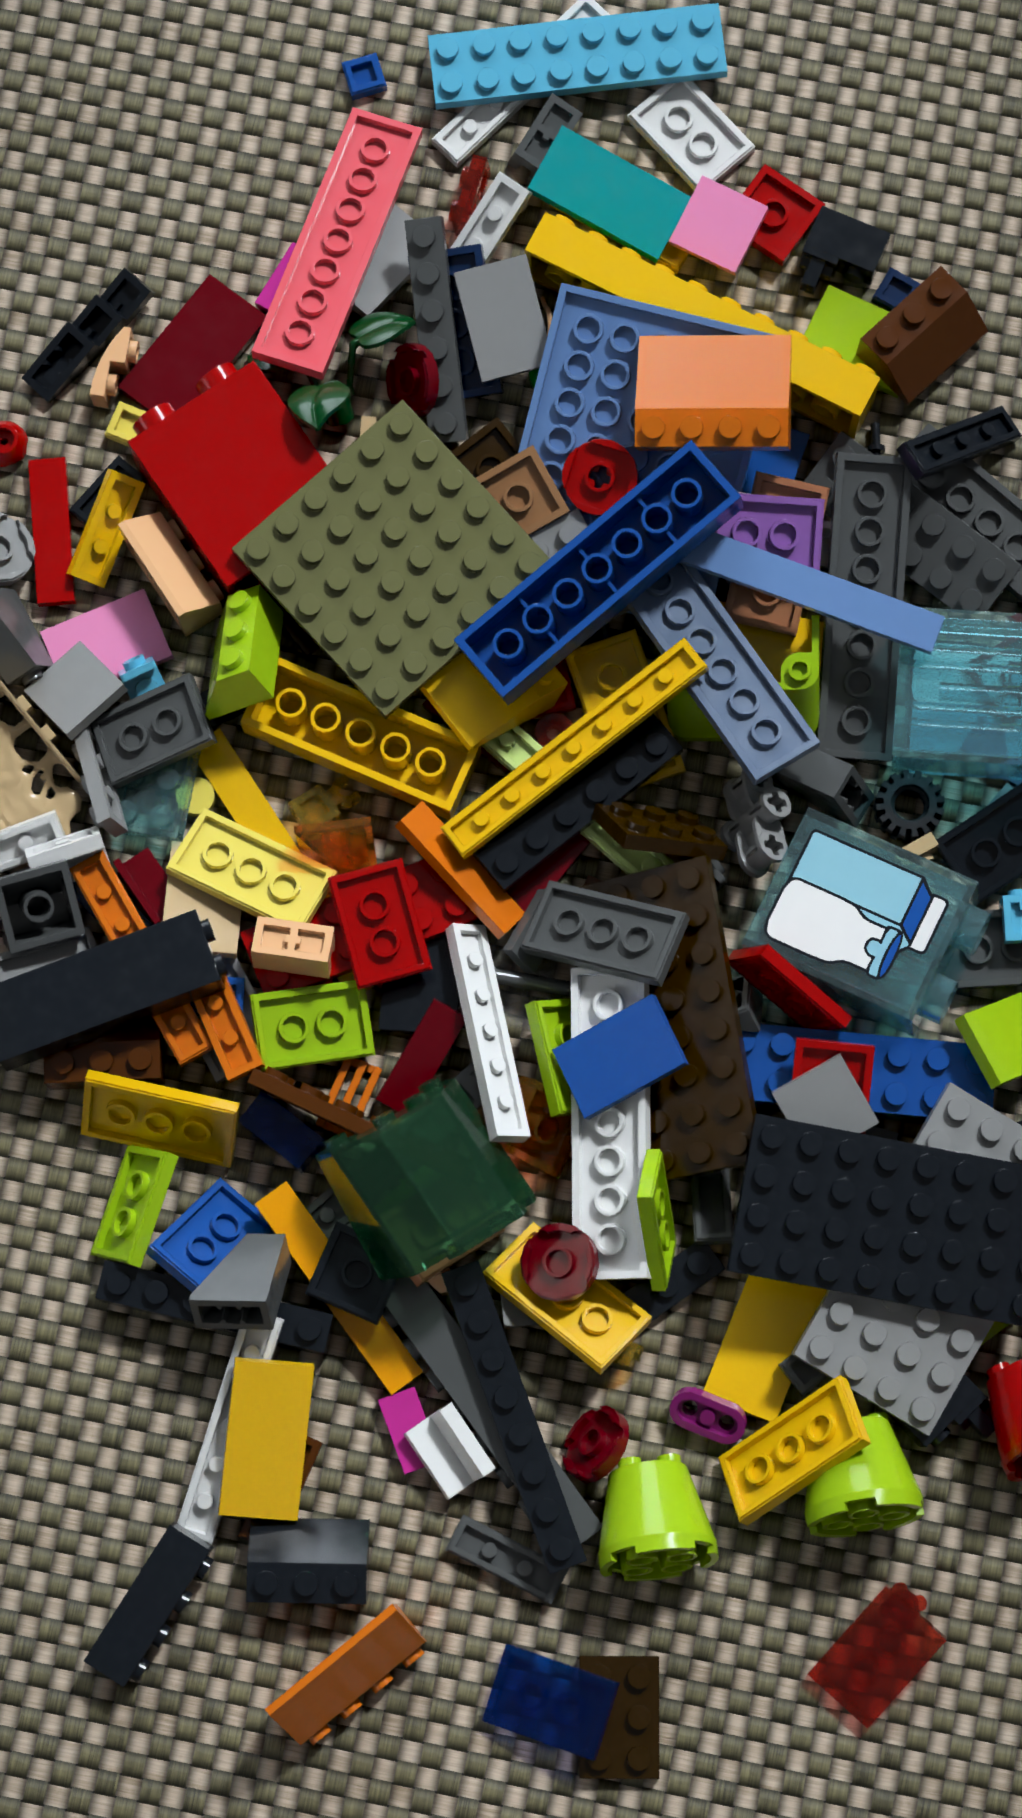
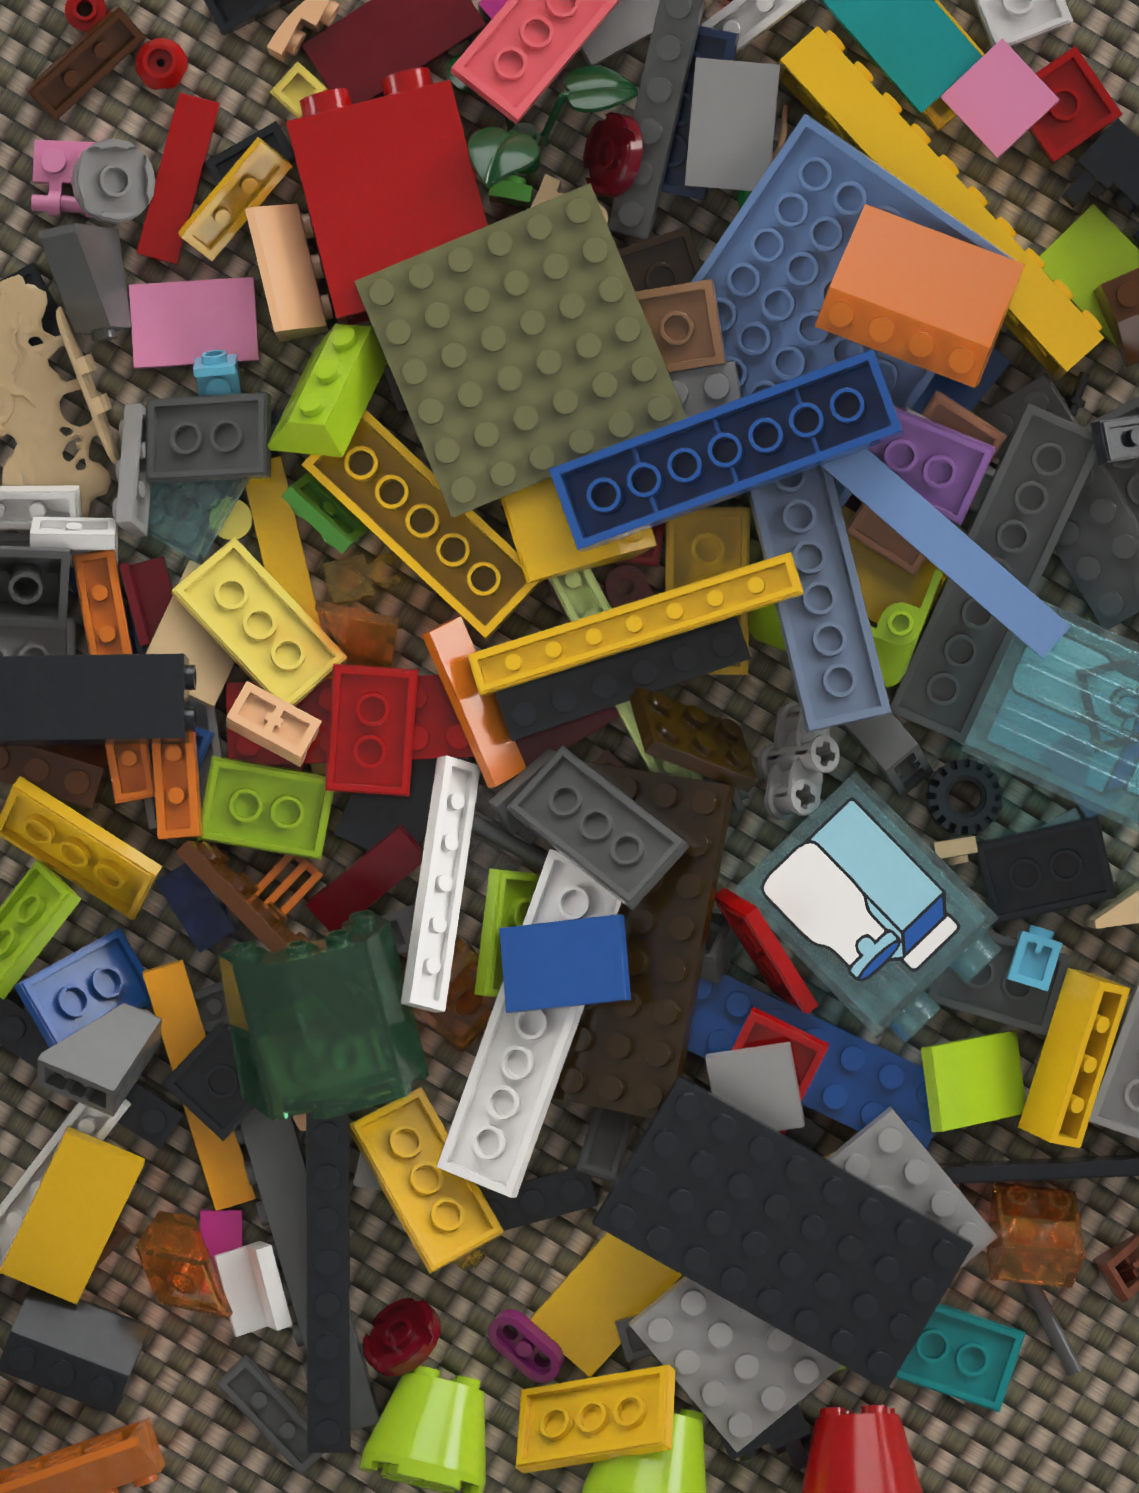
camera: 20 degrees right, 10 degrees up
light grey tile [23,641,128,741] -> none
dark red tile [520,1223,599,1303] -> none
red plate [562,439,639,516] -> none
lime tile [636,1149,677,1291] -> none
none -> clear orange slope [135,1210,233,1319]
none -> bright green plate [281,472,369,554]
none -> bright green plate [488,175,533,209]

